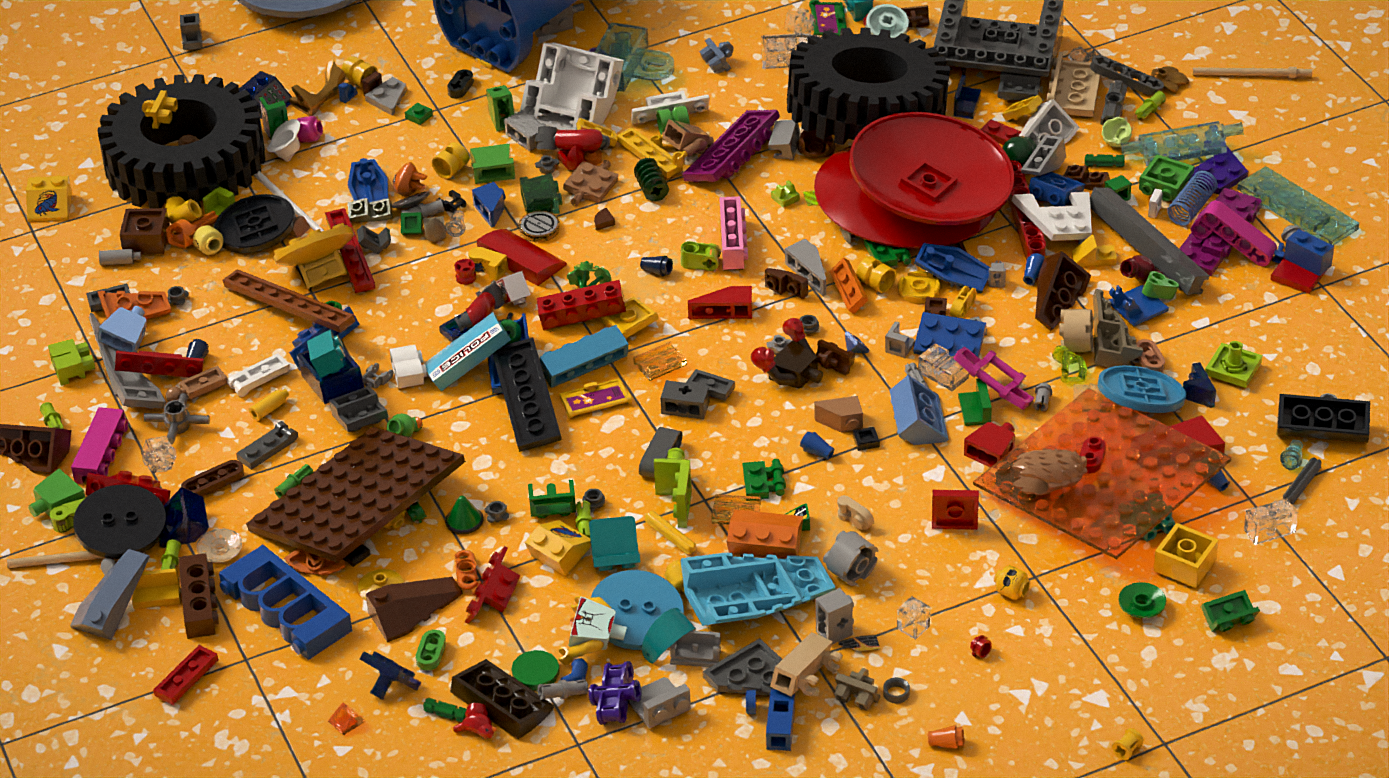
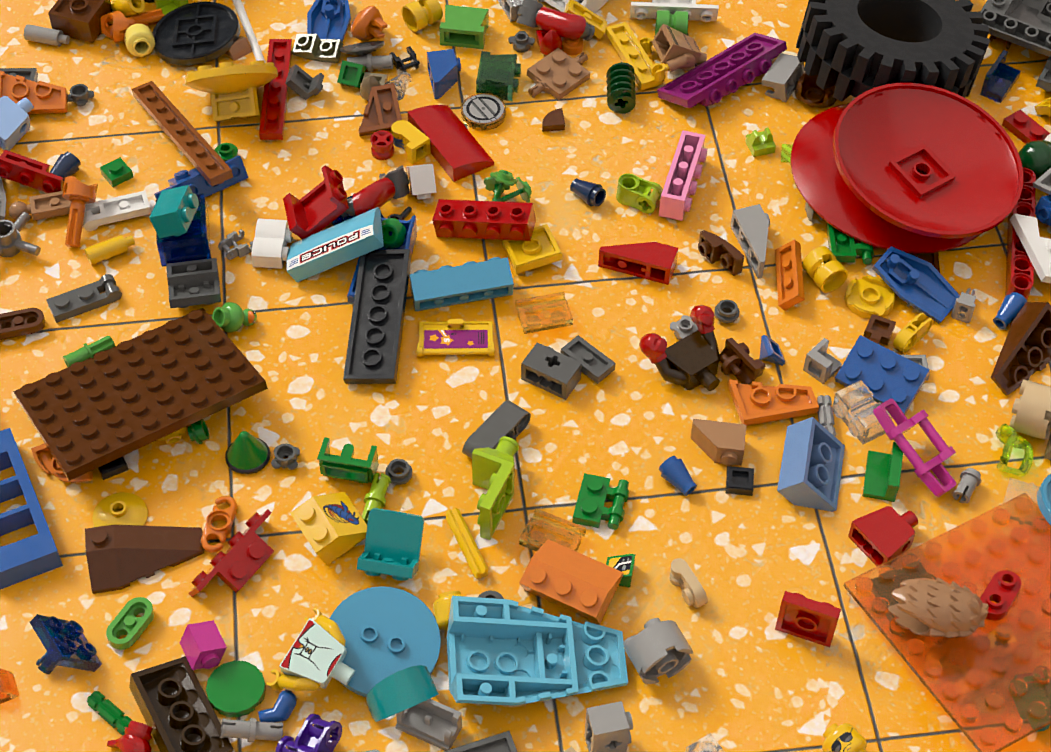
camera: 15 degrees right, 10 degrees up
none -> orange piece [62,176,98,248]
none -> green plate [100,157,133,187]
none -> dark pink brick [180,620,227,670]
none -> red panel [283,165,349,239]
none -> dark orange wing [359,83,402,136]
none -> orange wing [728,379,819,426]

